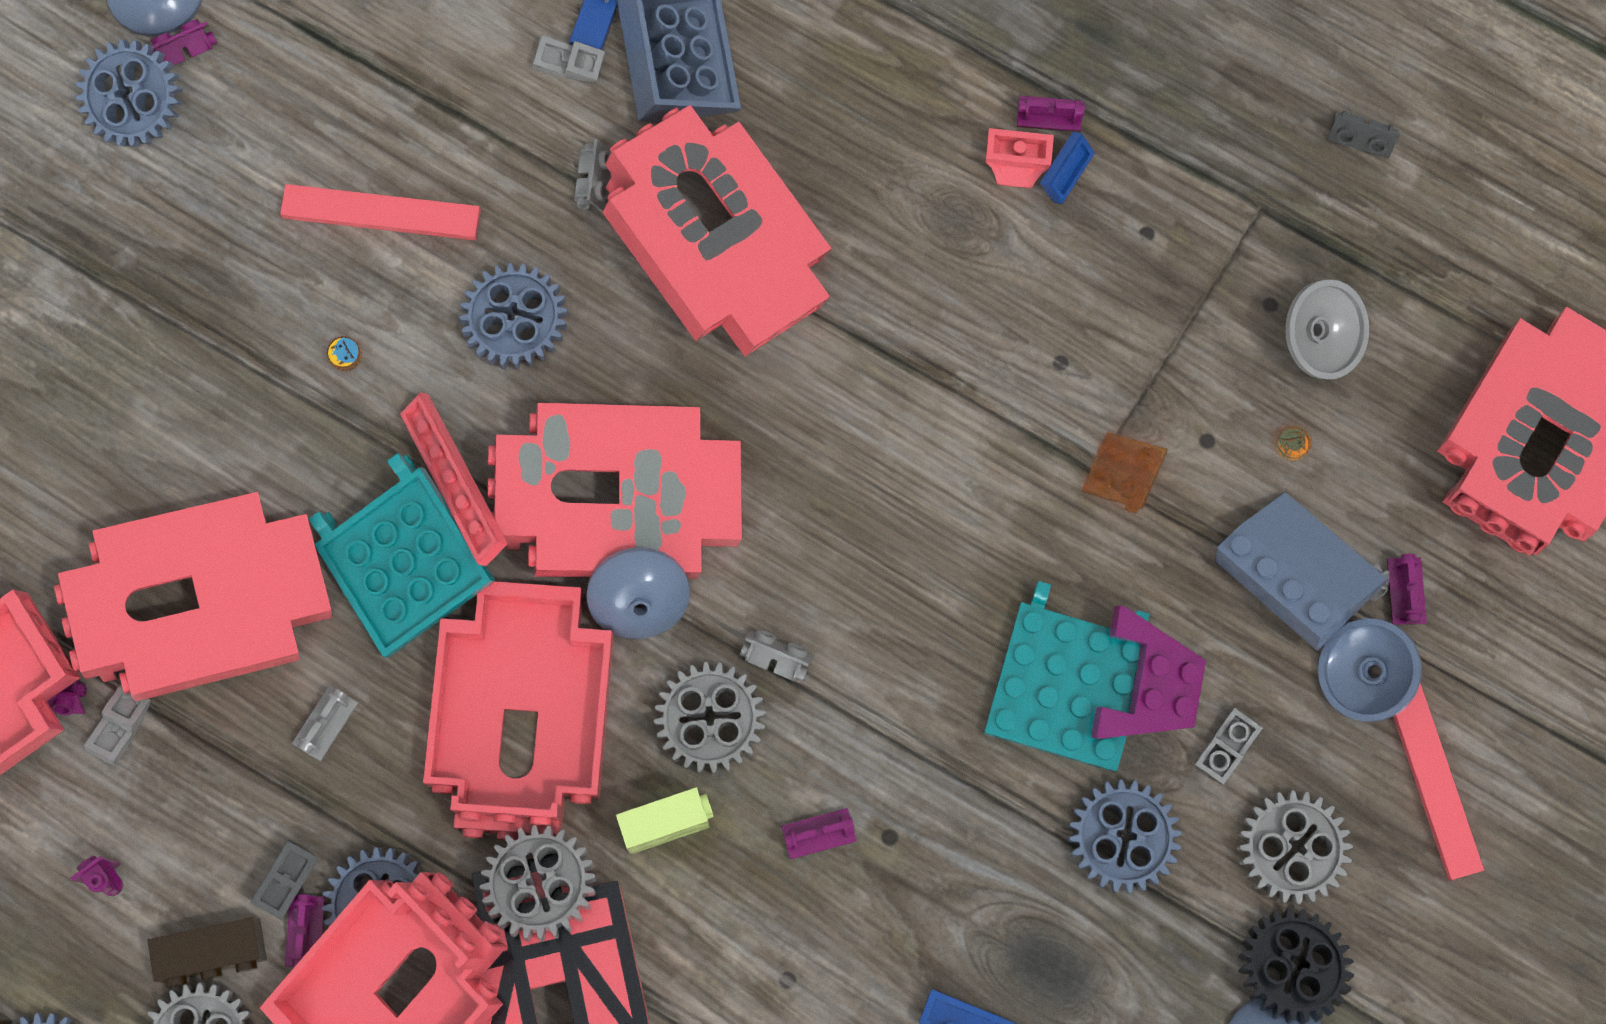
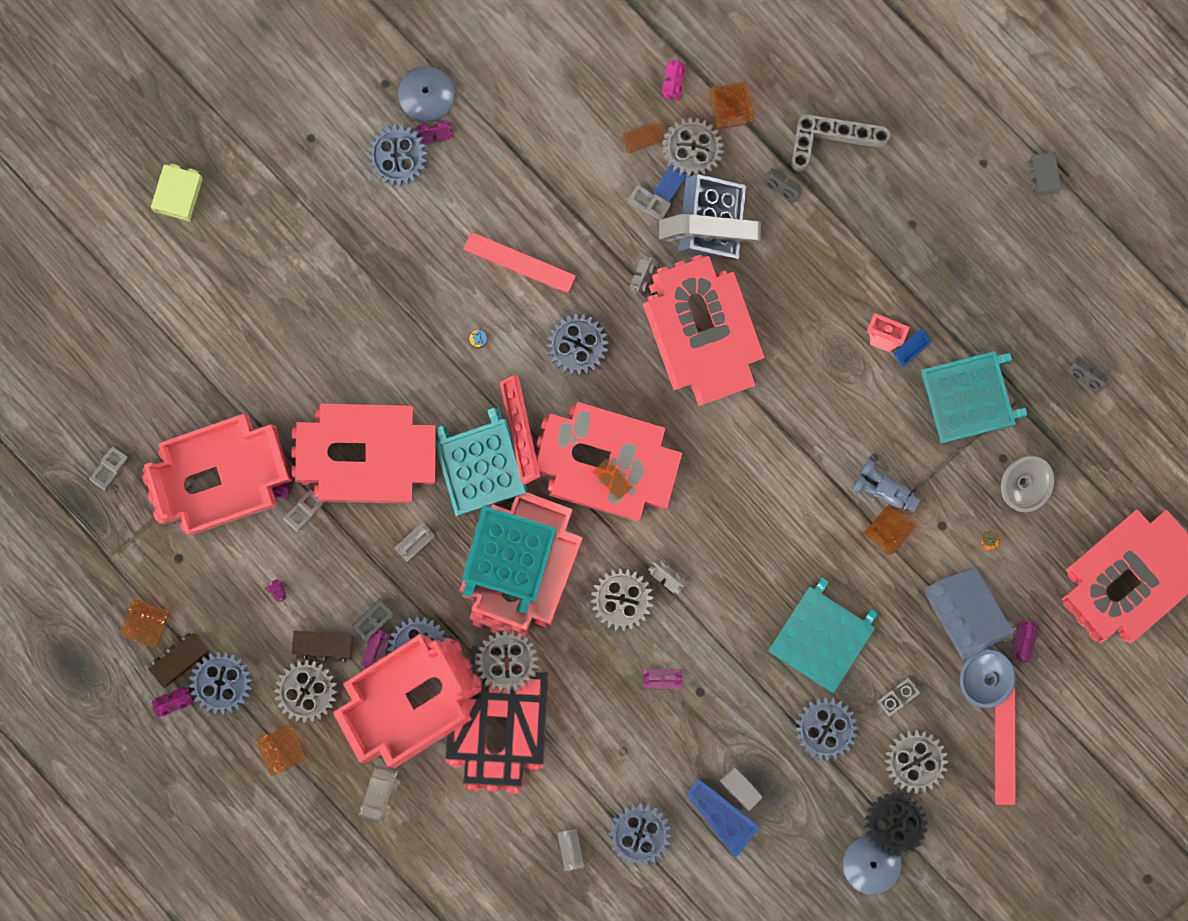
camera: 20 degrees right, 5 degrees up
sand blue dish [586,547,690,639] -> none
yellowish green brick [616,787,714,854] -> none
magenta hinge [1017,95,1085,132] -> none
magenta wing [1091,606,1206,739] -> none
none -> teal plate [461,506,557,614]
none -> clear orange tile [592,459,633,500]
none -> beam [659,214,761,243]
none -> light grey slope [720,767,763,811]
none -> sand blue piece [852,459,921,512]
none -> teal plate [921,351,1027,444]

